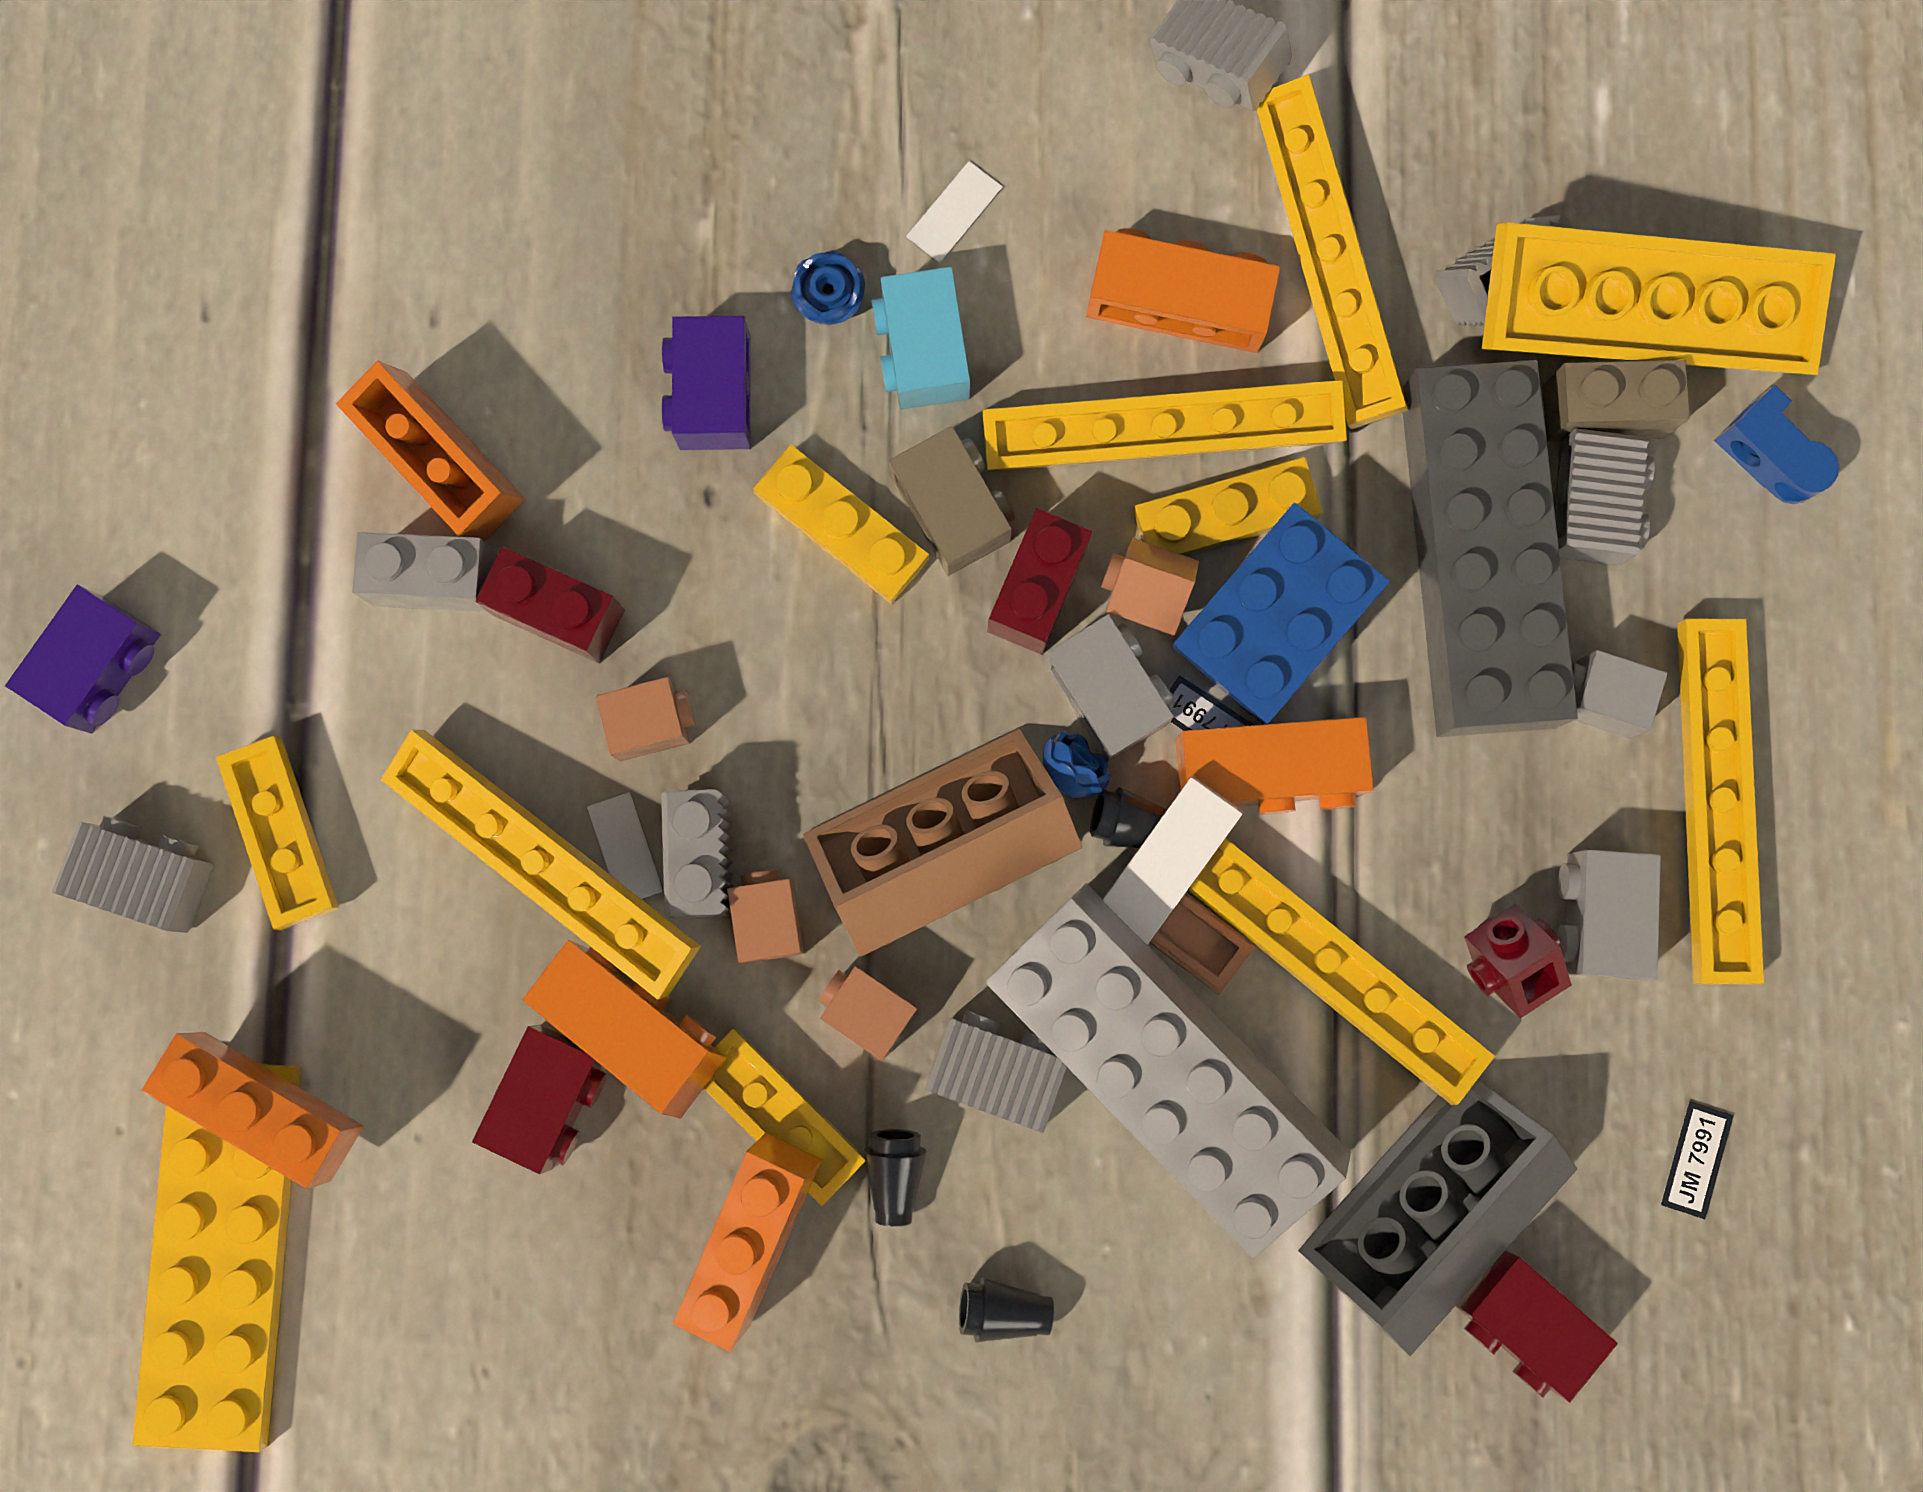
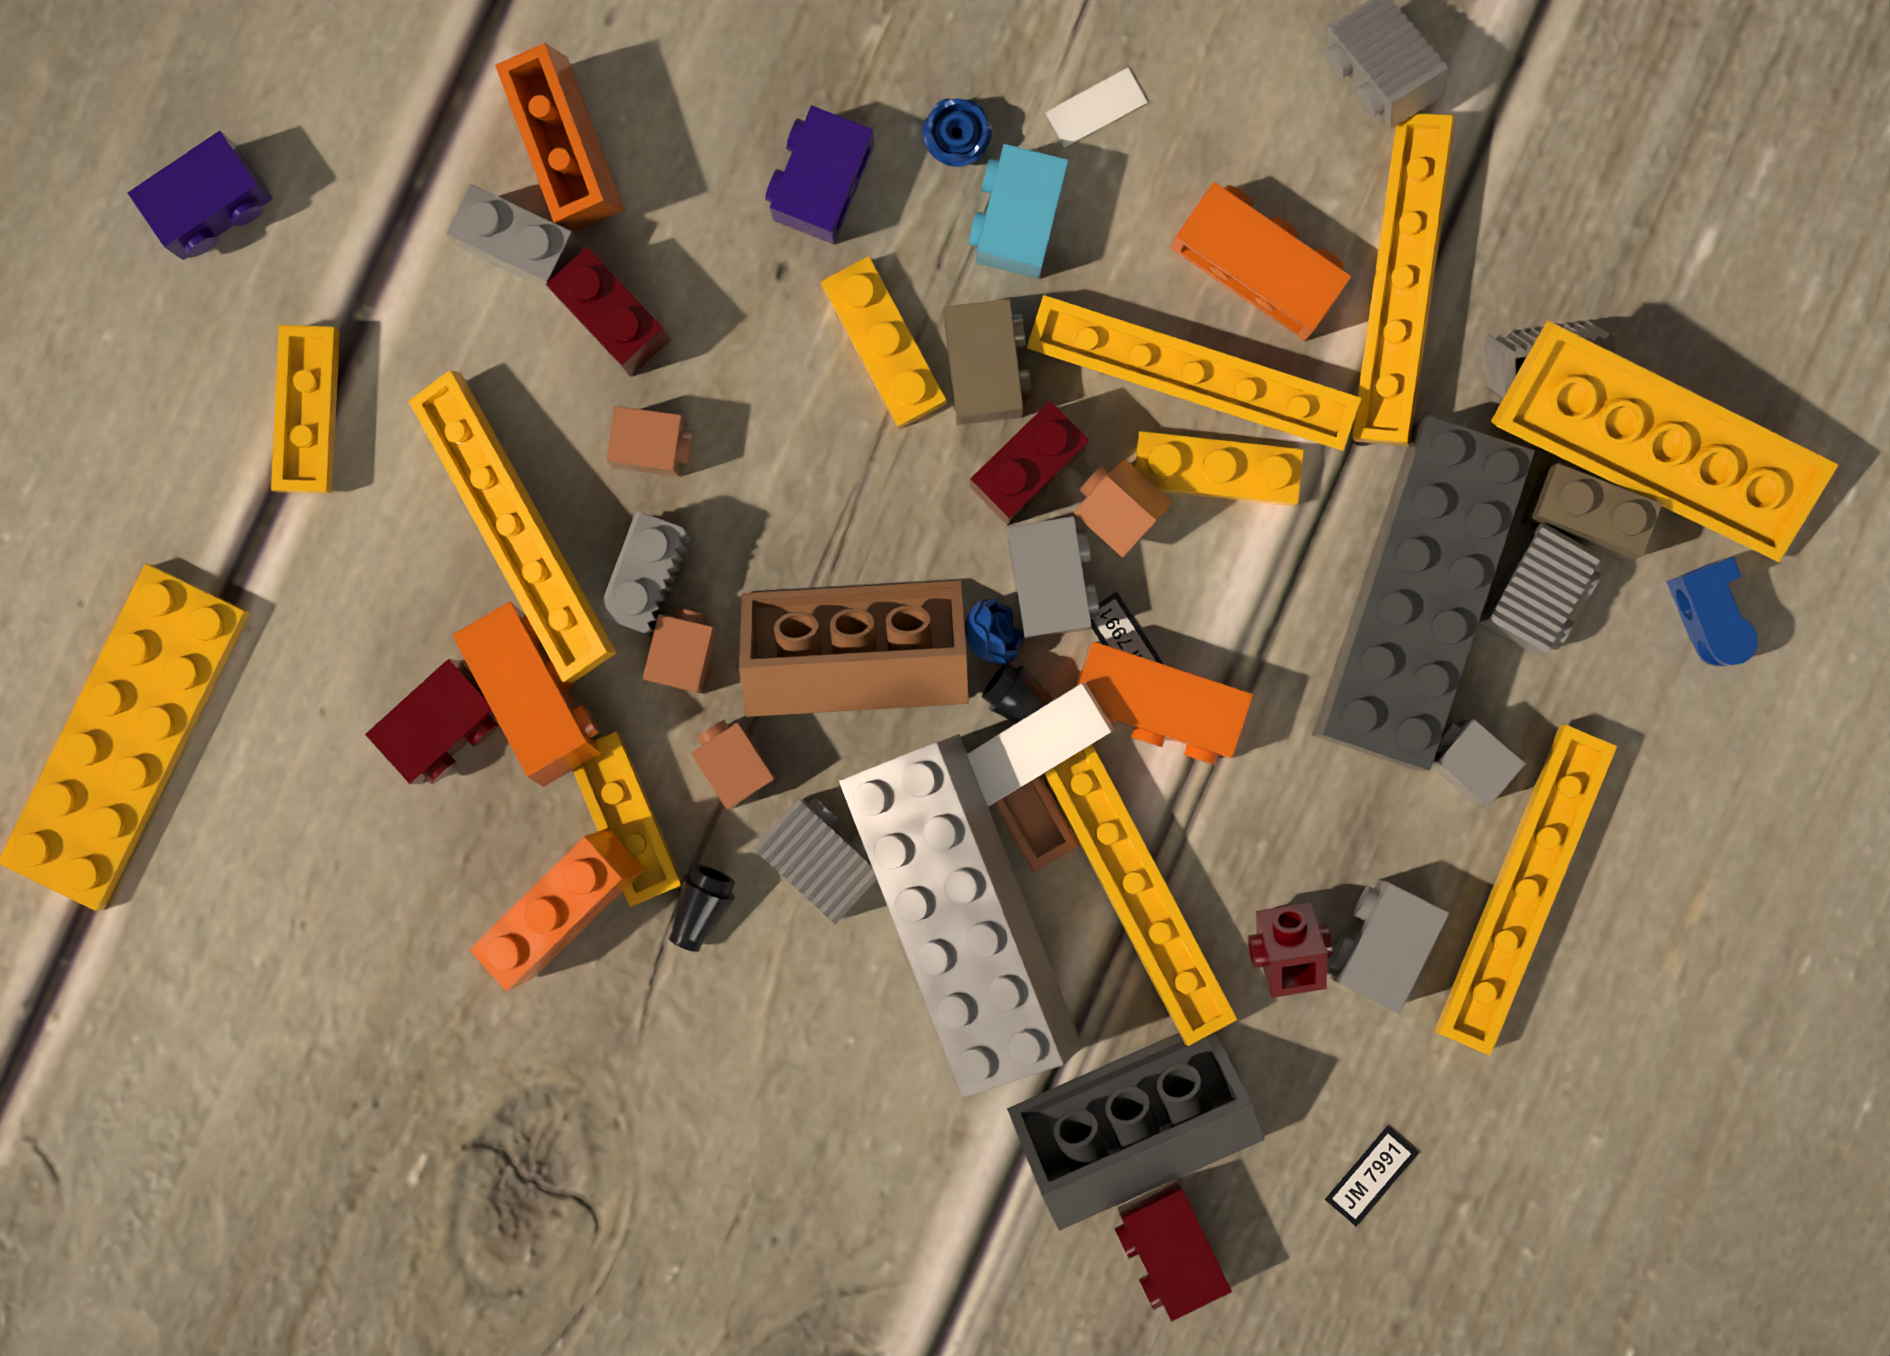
camera: 25 degrees right, 5 degrees up
light grey brick [52,815,214,933] -> none
orange brick [141,1032,364,1189] -> none
white sticker [587,792,663,899] -> none
black cone [959,1277,1054,1343] -> none
blue brick [1172,502,1390,725] -> none

